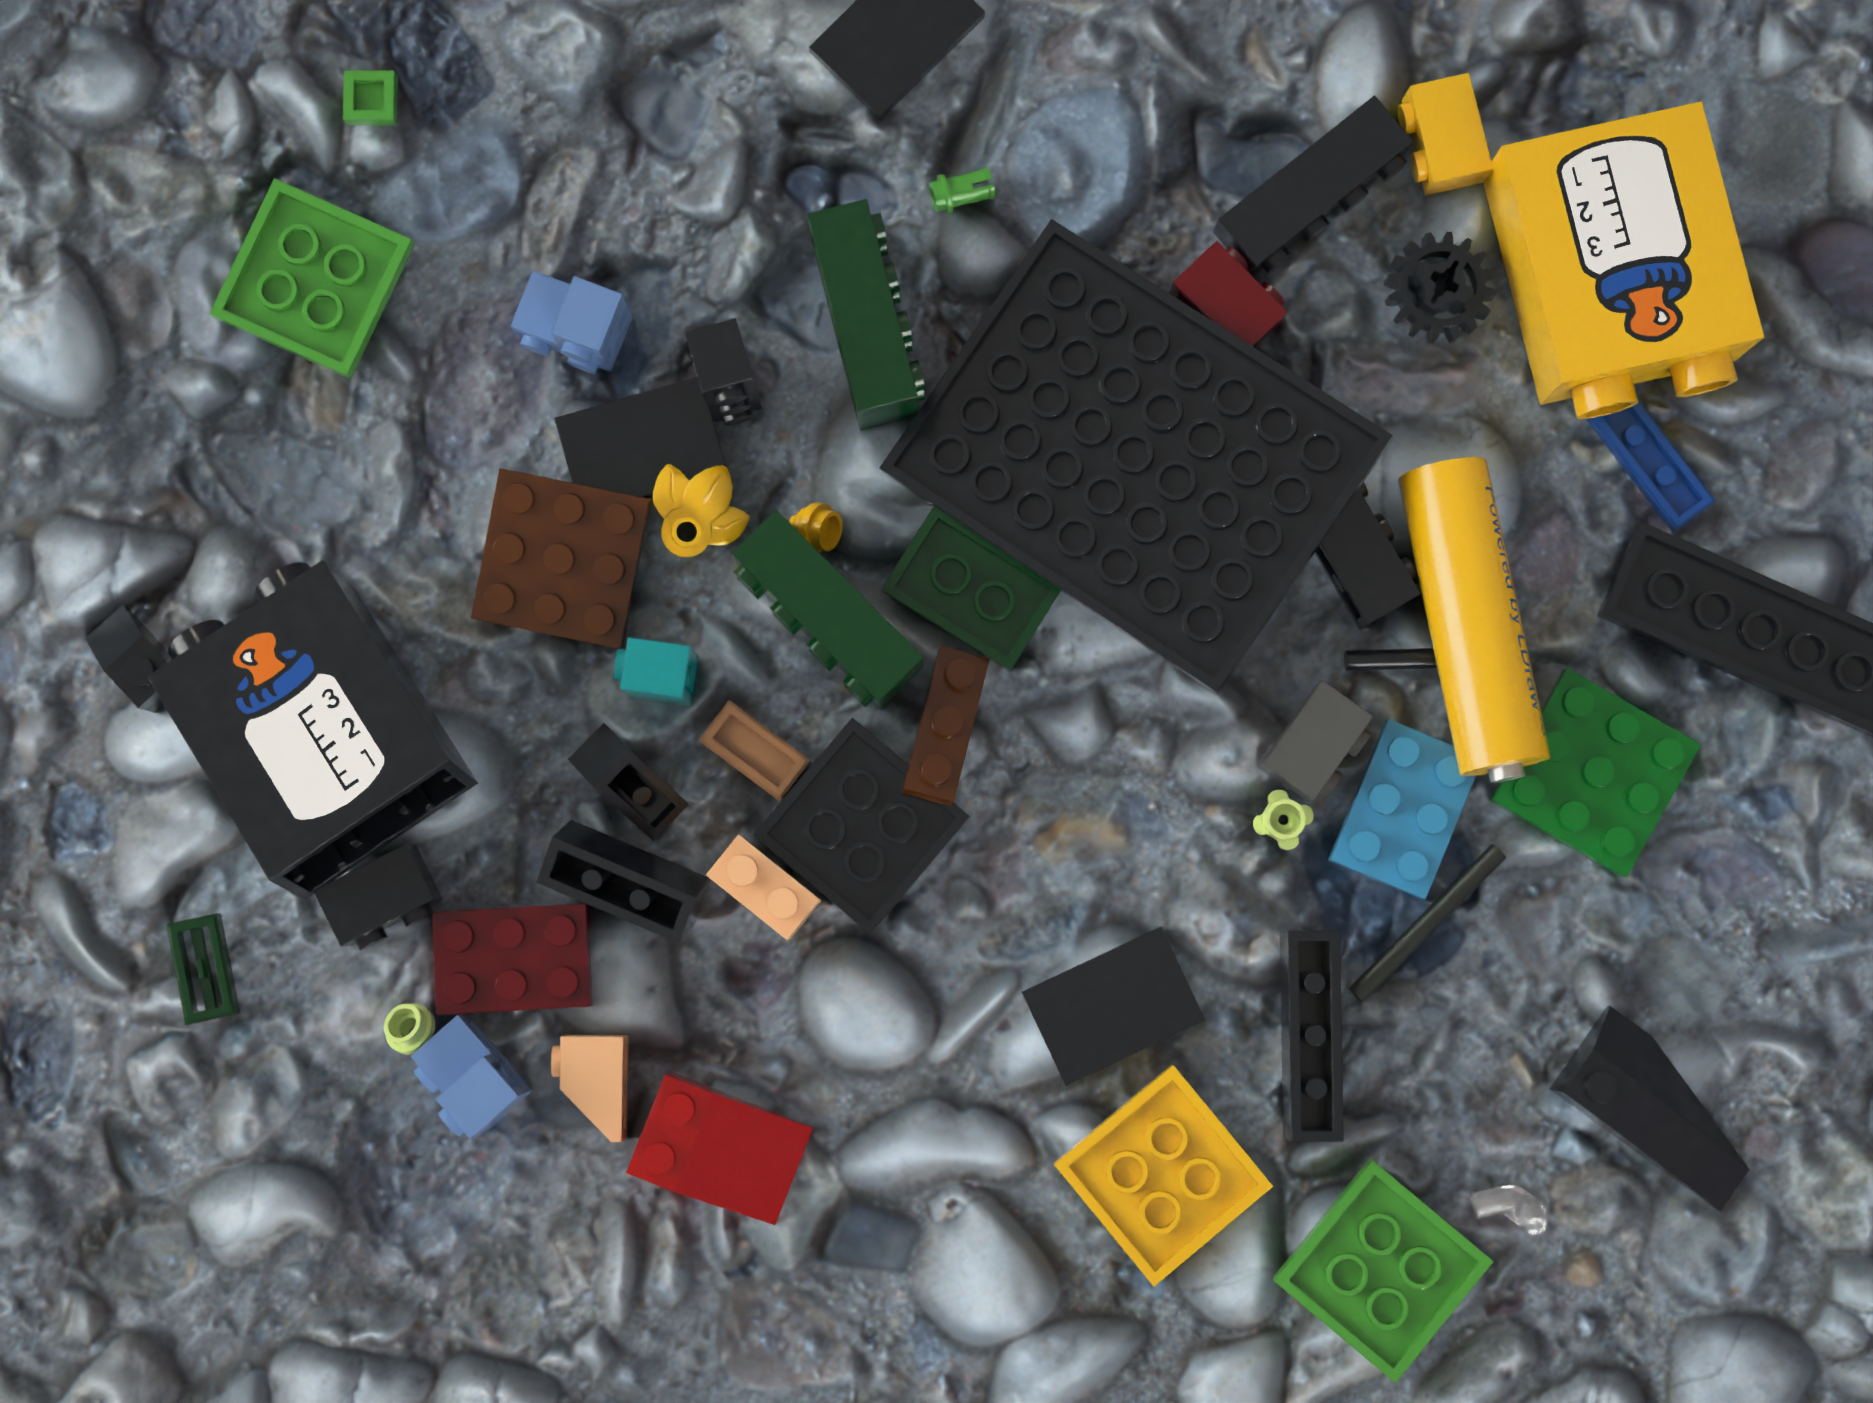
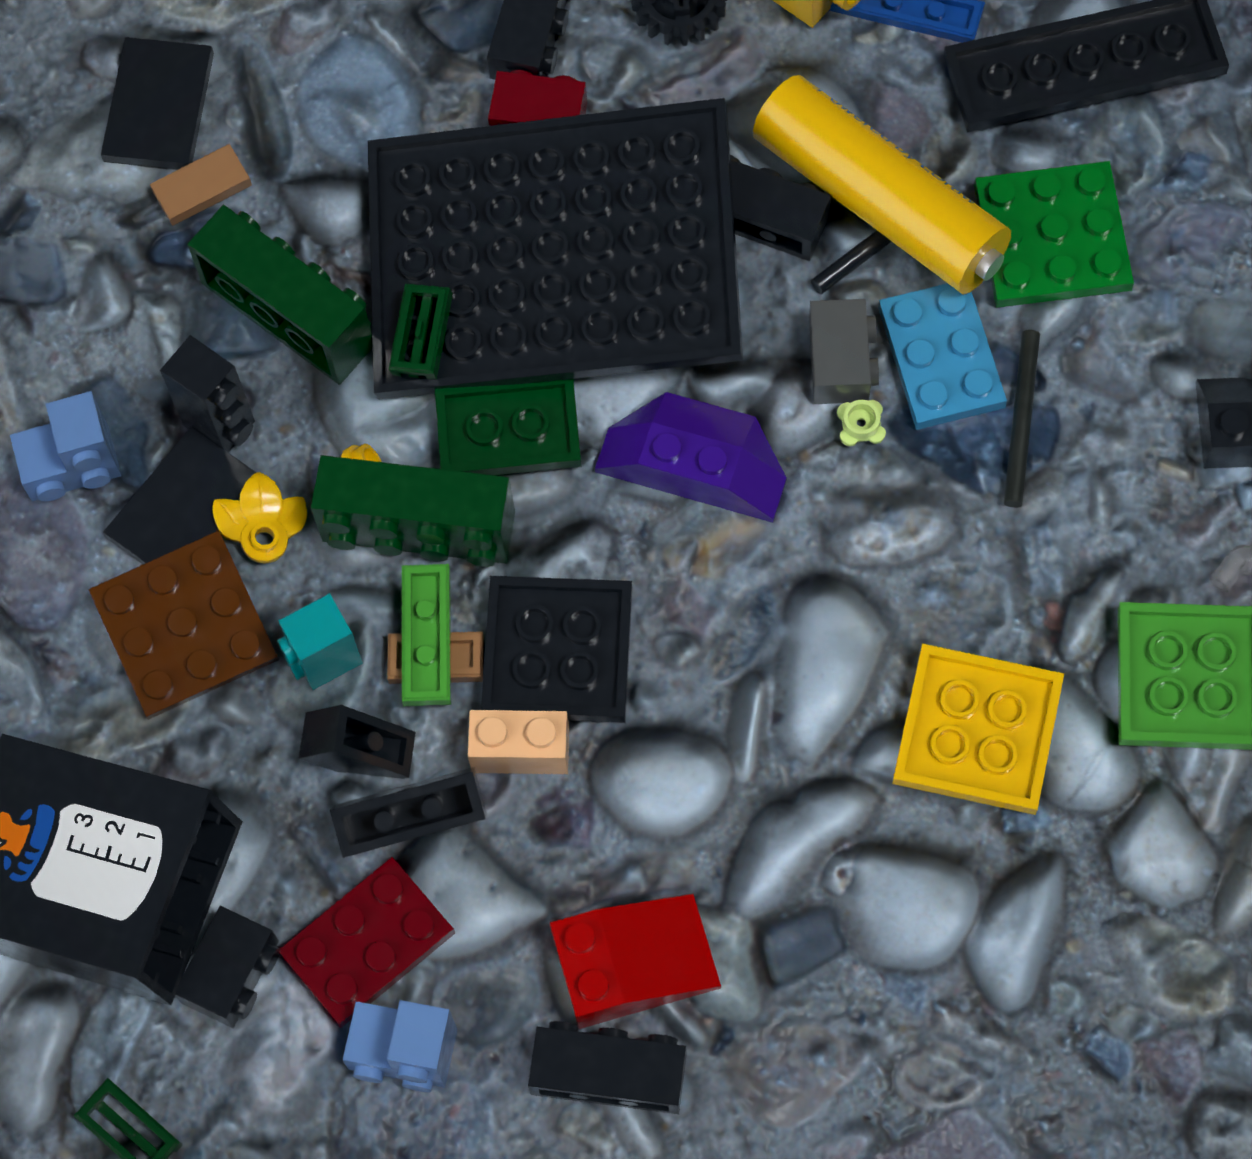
camera: 30 degrees left, 15 degrees down
yellowish green plate [384,1003,435,1055] -> none
light nougat slope [551,1034,629,1142] -> none
reddish brown plate [901,645,990,807] -> none
bright green pin [929,167,995,214] -> none
black tile [1022,927,1205,1086] -> none
black brick [1280,930,1344,1142] -> none
none -> medium nougat tile [150,144,252,226]
none -> dark green tile [388,284,453,380]
none -> bright green tile [402,564,451,706]
none -> black brick [528,1021,687,1115]
none -> dark purple wedge [595,392,787,523]

